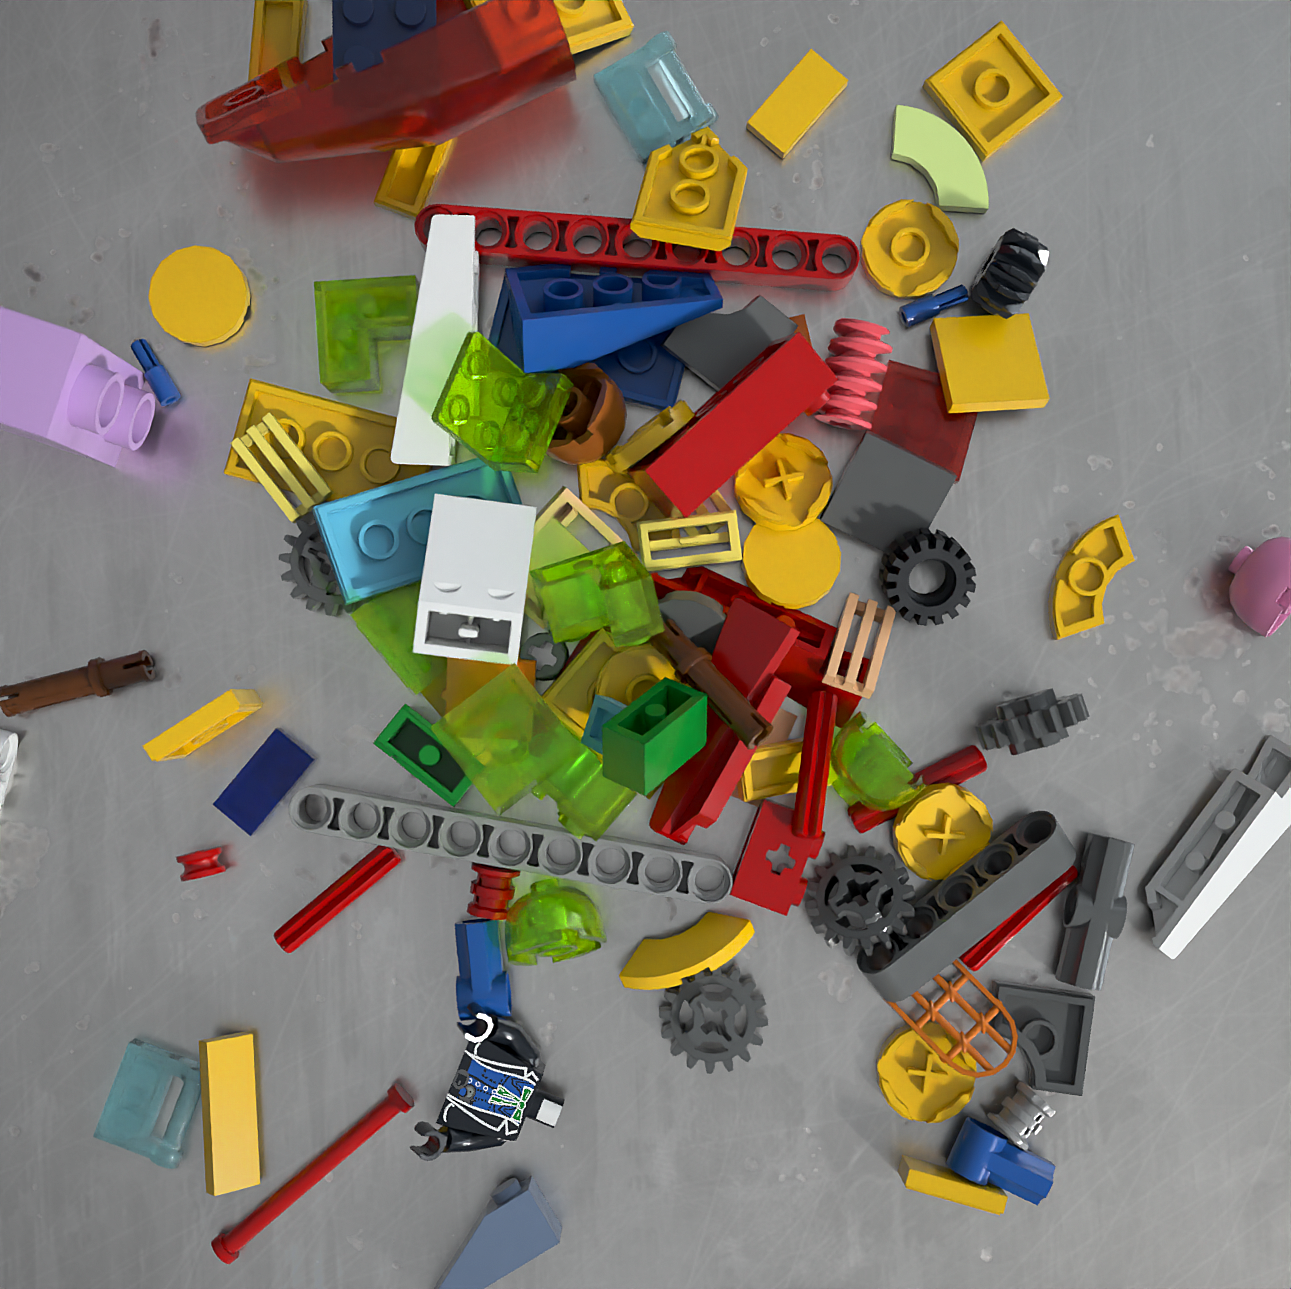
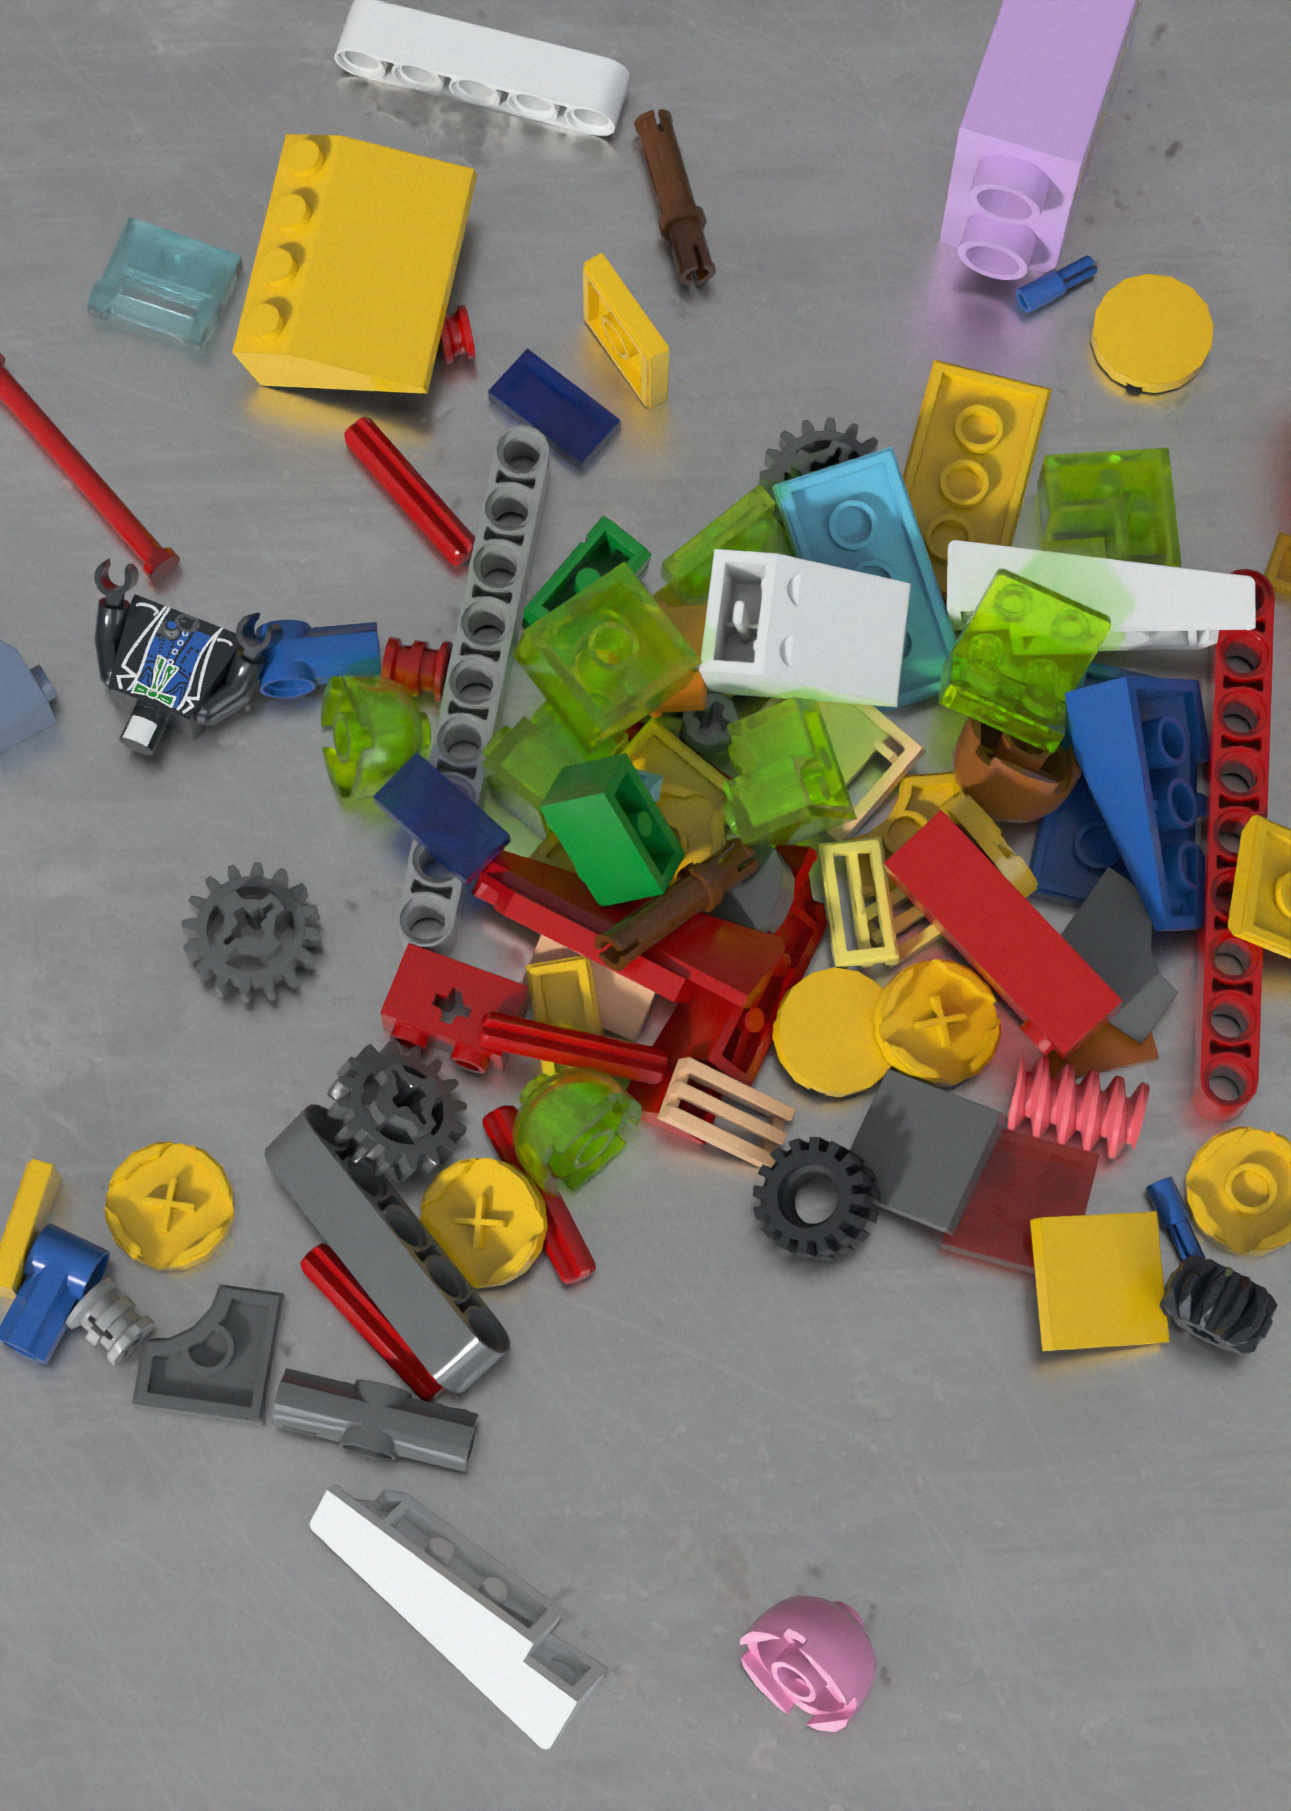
camera: 90 degrees right, 15 degrees down
yellow tile [199,1032,260,1196] -> none
light yellow tile [230,412,334,524] -> none
yellow tile [619,912,755,990] -> none
orange window [883,959,1018,1078] -> none
dark grey gear [975,688,1090,755] -> none
yellow tile [1048,514,1135,640] -> none
none -> yellow slope [232,134,478,394]
none -> clear blue tile [373,752,511,887]

